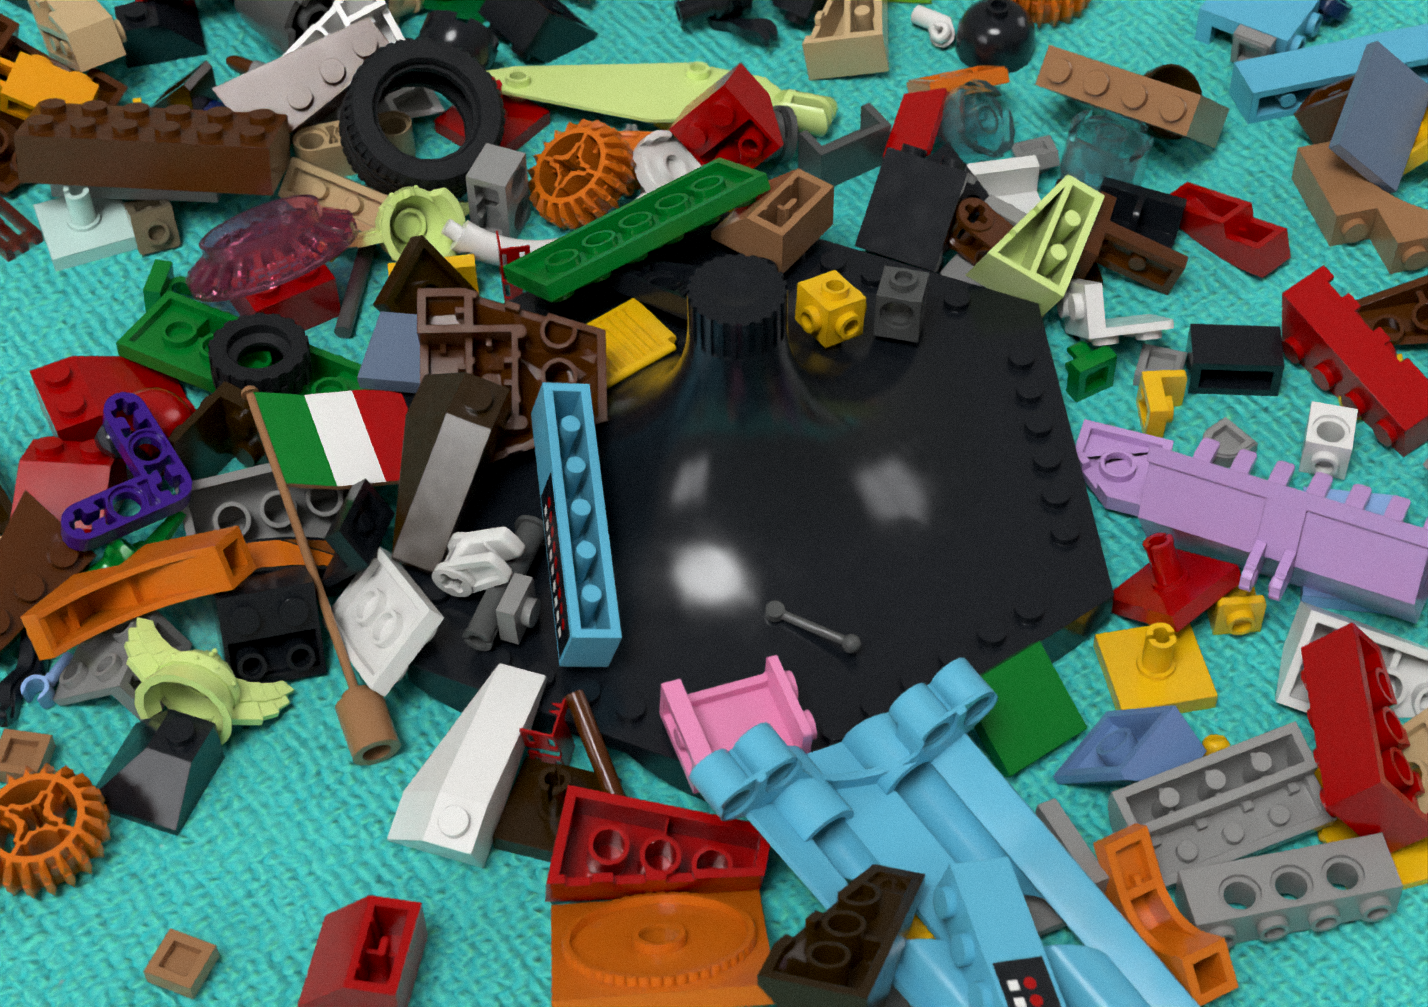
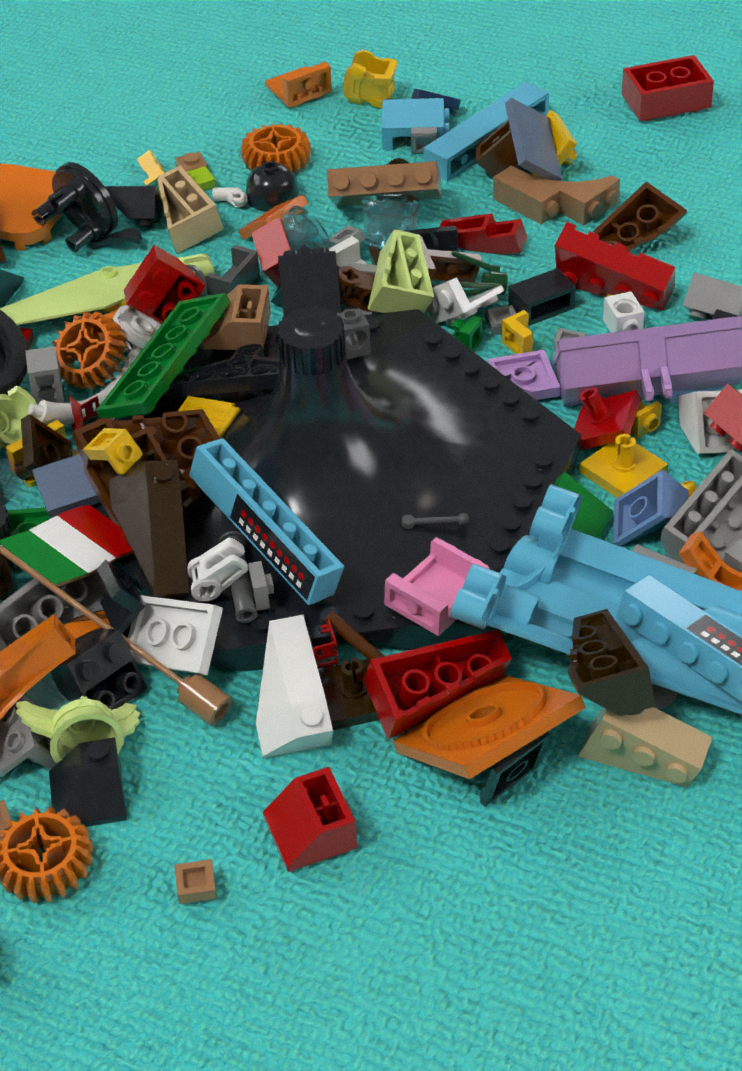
camera: 30 degrees left, 5 degrees down
none -> yellow bracket [83,428,143,474]
none -> dark green plant [451,251,508,296]

